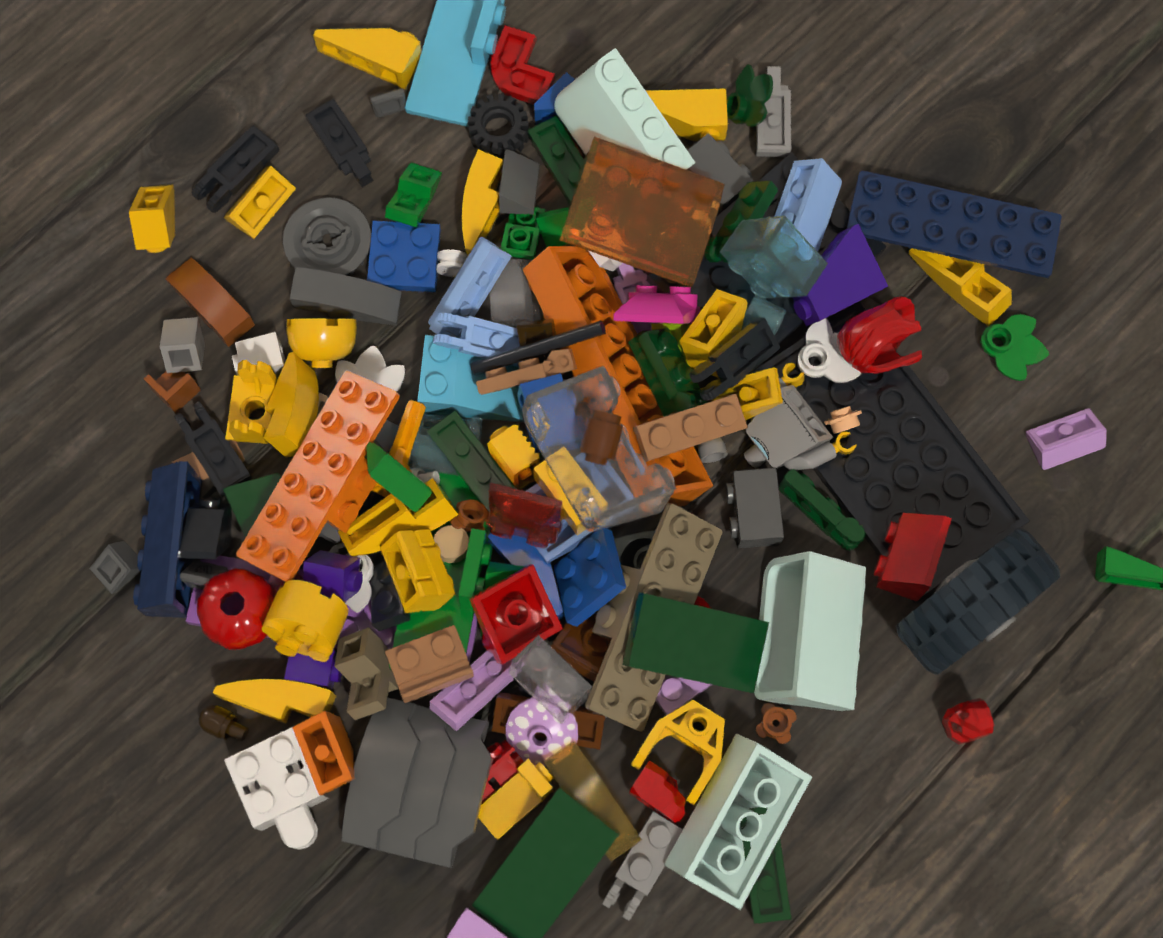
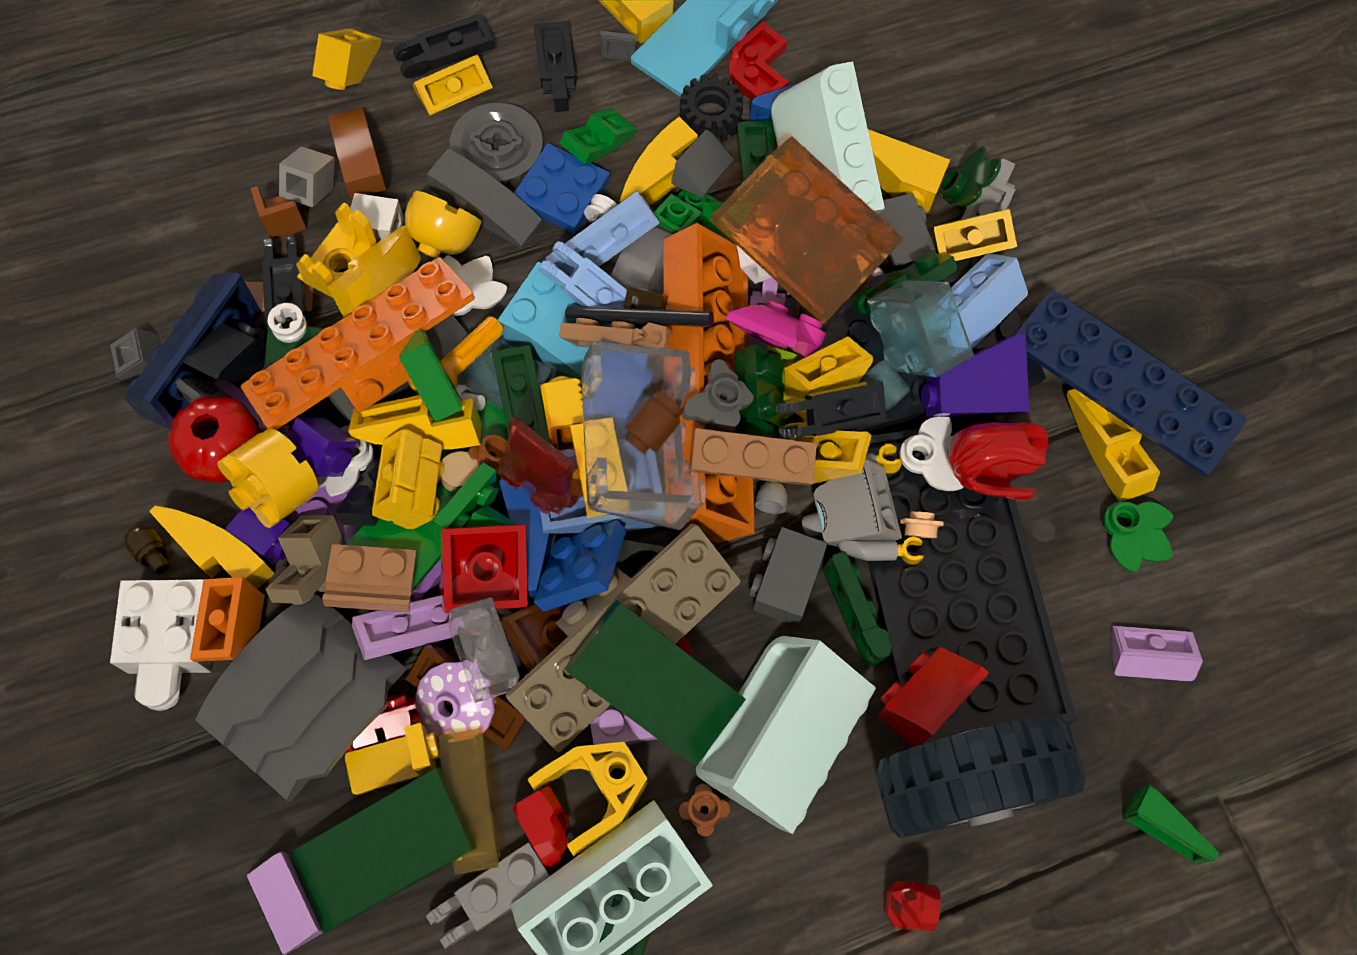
camera: 20 degrees right, 5 degrees down
none -> white bush [267,303,307,343]
none -> dark grey animal [681,359,754,430]
none -> yellow brick [934,209,1017,261]

